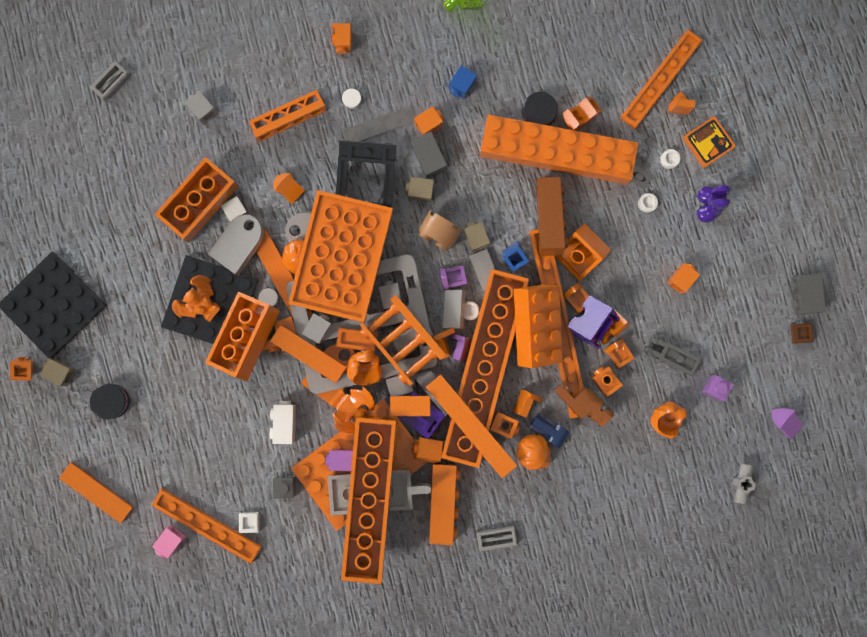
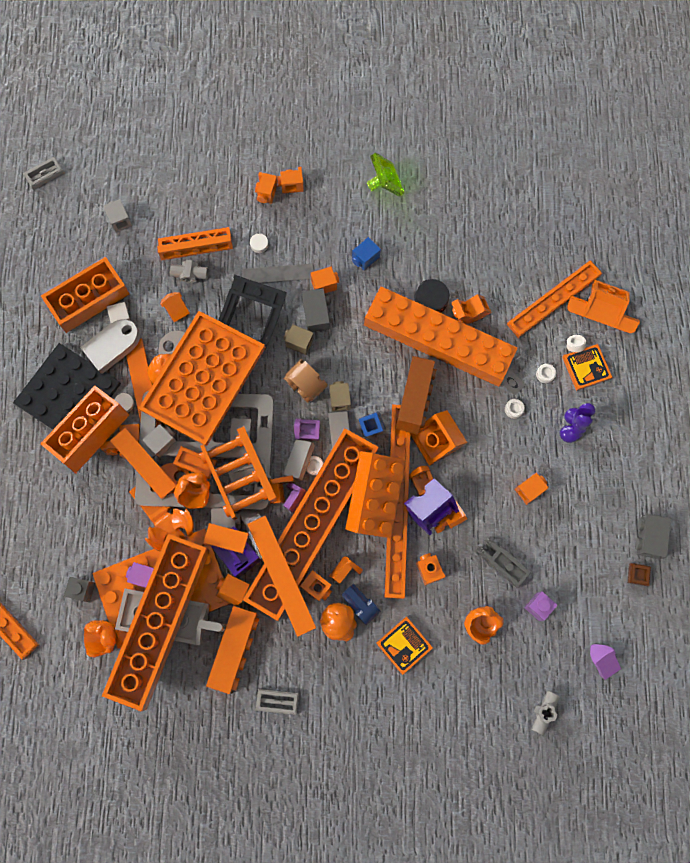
camera: 10 degrees right, 10 degrees down
orange animal [172,275,220,322] -> none
white tile [239,512,260,533] -> none
white brick [269,401,296,444] -> none
dark orange plate [553,385,615,427] -> none
orange tile [603,338,635,369] -> none
orange tile [667,92,696,114] -> none
none -> orange hair [84,620,117,658]
none -> light grey axle [170,260,209,284]
none -> orange brick [277,167,304,193]
none -> tile [376,616,433,675]
none -> orange plate [567,280,640,333]
none -> white tile [567,335,586,352]

